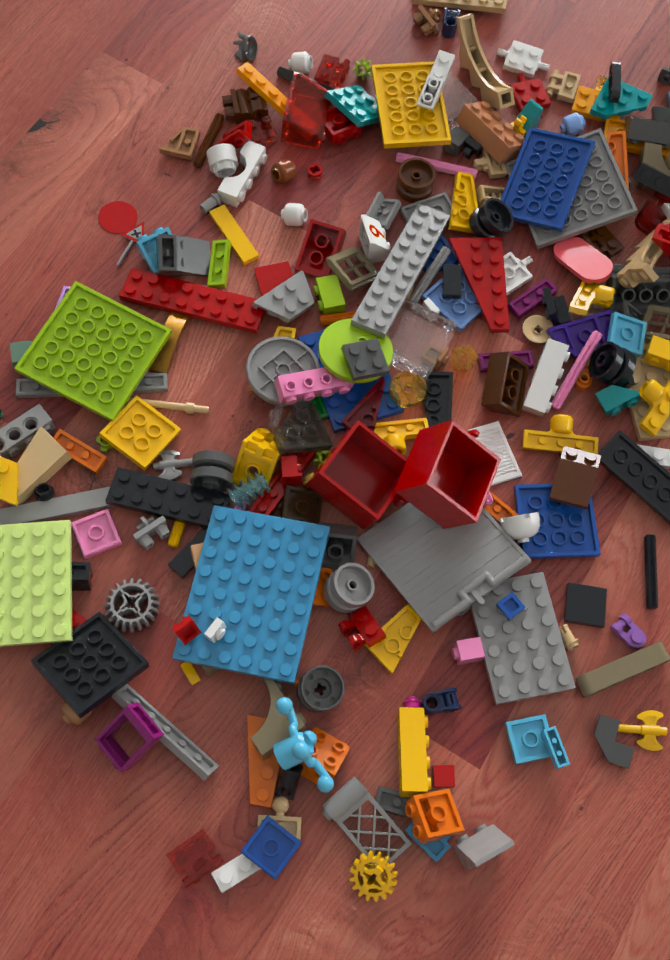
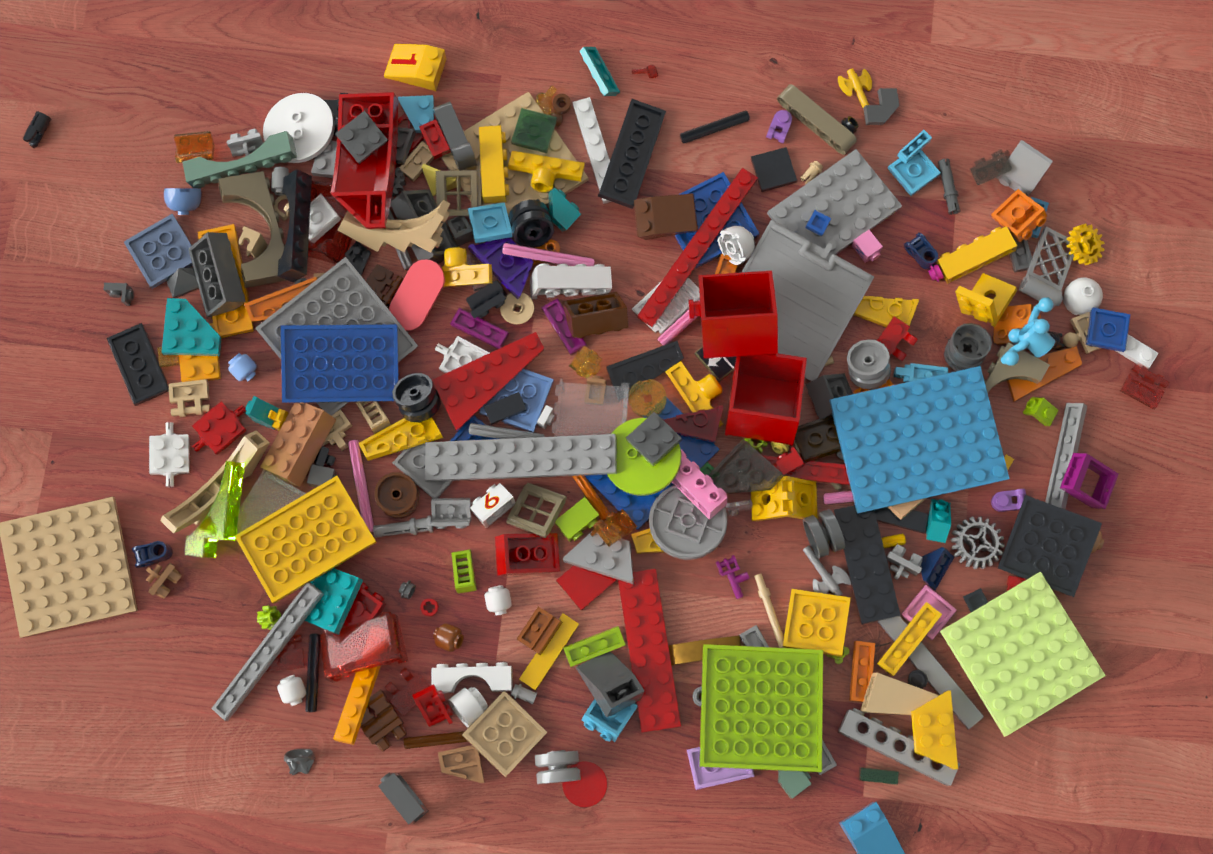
camera: 105 degrees left, 10 degrees up
piece [116,222,144,266] -> none
red tile [172,615,201,645] -> none
white plate [204,617,227,644] -> none
clear light blue piece [226,470,271,508] -> none
white slope [417,50,455,111] -> none
red tile [432,765,455,788] -> none
yellow plate [522,414,599,454] -> none
black beam [608,61,621,103] -> none
none -> black tile [107,323,169,406]
none -> clear neon green arch [184,461,245,558]
none -> light grey tile [211,582,324,721]
none -> black piece [345,241,371,276]
none -> light grey pin [373,515,434,538]
none -> dark grey window [378,772,429,825]
none -> dark grey plate [399,580,416,599]
none -> lime slope [451,549,477,593]
none -> tan plate [462,691,547,777]
none -> dark orange plate [517,606,563,655]
none -> light grey wheel [535,750,581,784]
none -> clear orange bracket [590,509,637,547]
none -> red plate [637,168,758,327]
none -> magenta arm [716,555,750,599]
none -> black plate [841,116,859,134]
none -> yellow plate [877,602,942,676]
none -> medium azure hinge [893,363,948,382]
none -> dark blue slope [920,547,954,590]
none -> teal slope [926,499,951,543]
none -> dark grey pin [938,159,961,215]
none -> yellow bracket [955,273,1017,327]
none -> clear smoke bracket [970,149,1012,185]
none -> medium lavender plate [991,489,1026,512]
none -> lime bracket [1023,397,1059,426]
none -> white cylinder [1063,277,1103,315]

